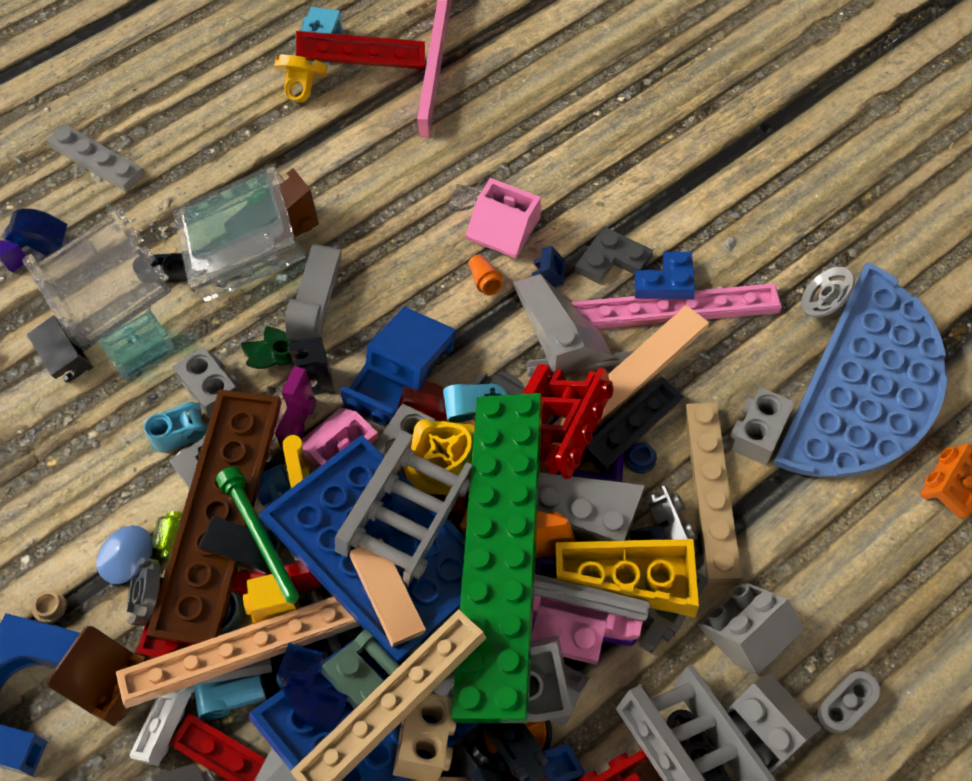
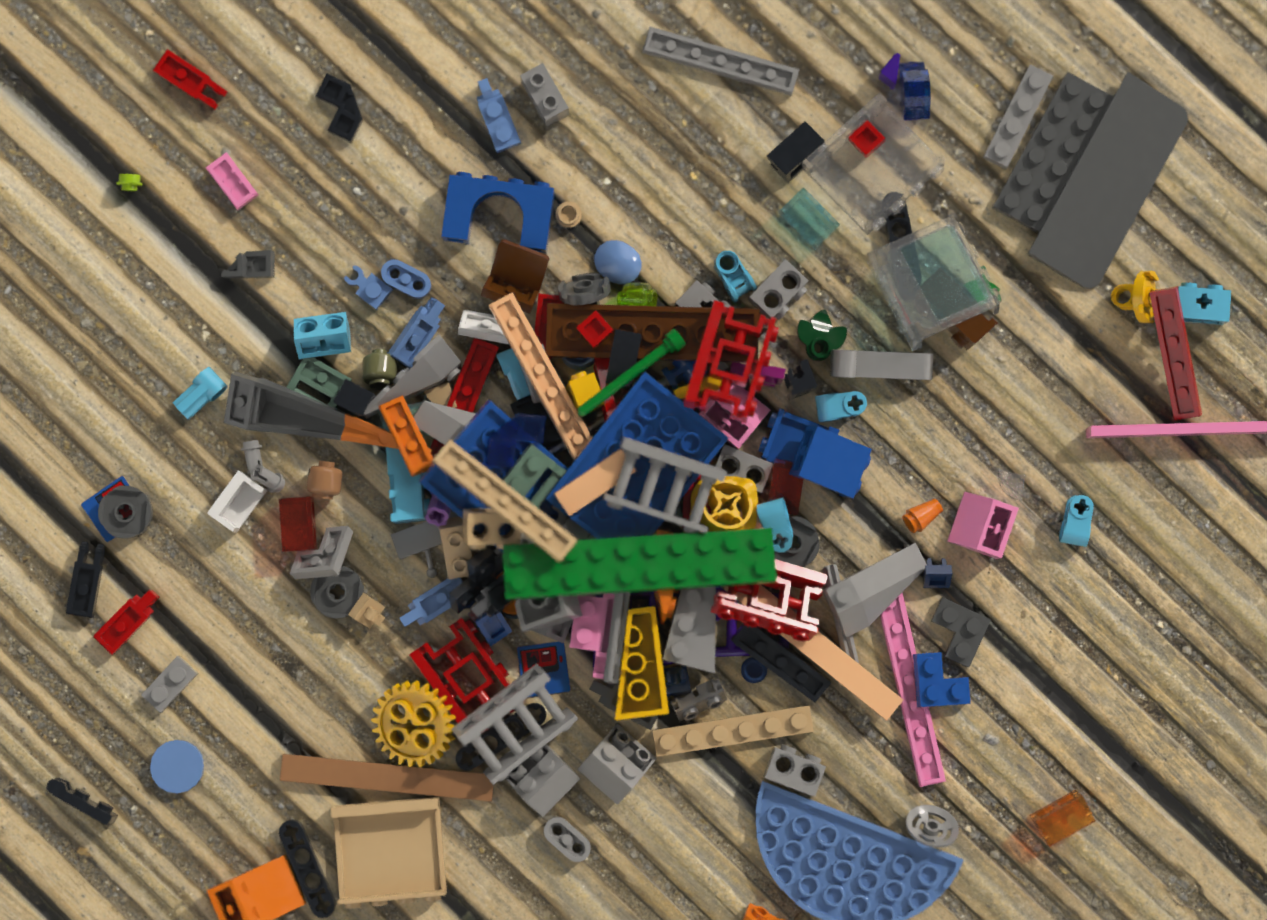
camera: 75 degrees right, 25 degrees up
none -> sticker [517,641,571,697]
none -> red plate [576,310,614,349]
none -> red fence [684,300,779,423]
none -> medium azure piece [815,391,867,423]
none -> red plate [848,120,885,159]
none -> dark grey slope [992,72,1188,289]
none -> clear orange hinge [1029,790,1096,847]
none -> medium azure piece [1059,495,1094,547]

